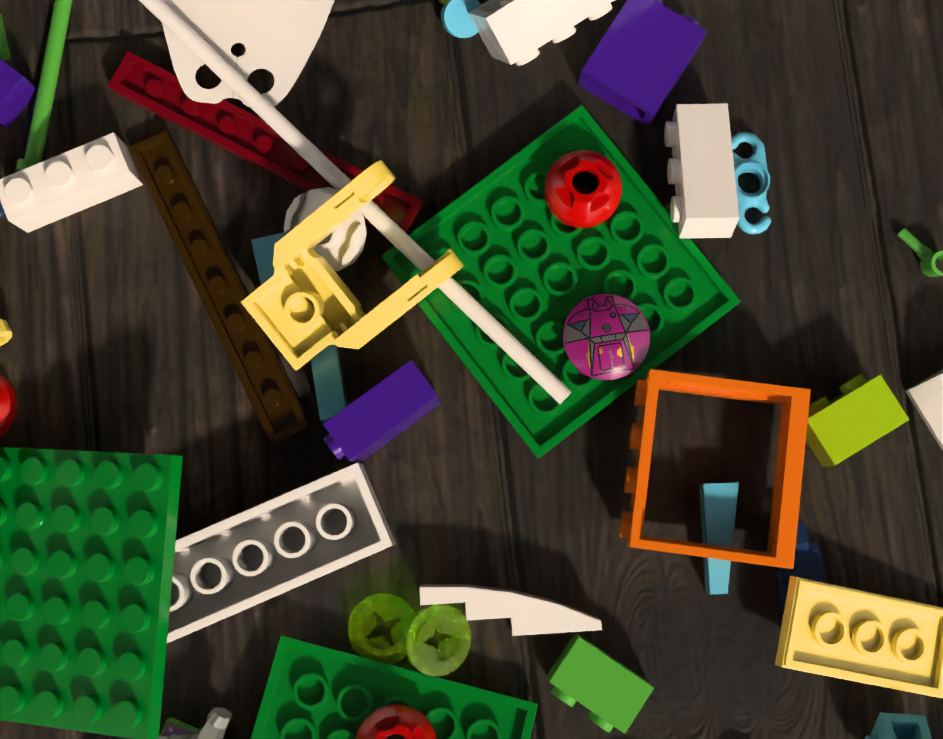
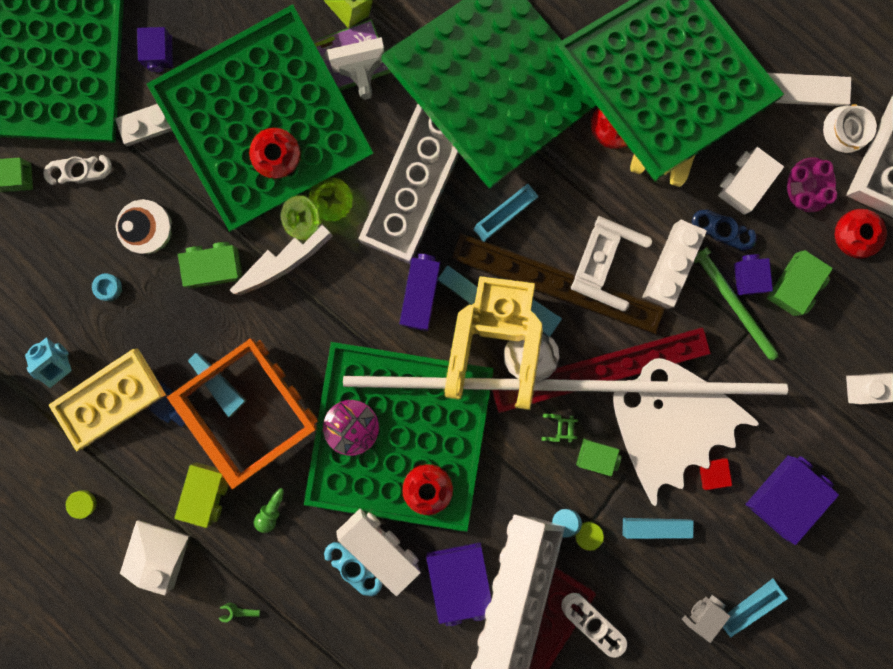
camera: 135 degrees right, 5 degrees up
none -> bright green bar [254,488,284,533]
none -> medium azure piece [473,184,539,242]
none -> bright green piece [542,414,578,442]
none -> white plate [571,216,652,311]
none -> bright green brick [576,438,621,476]

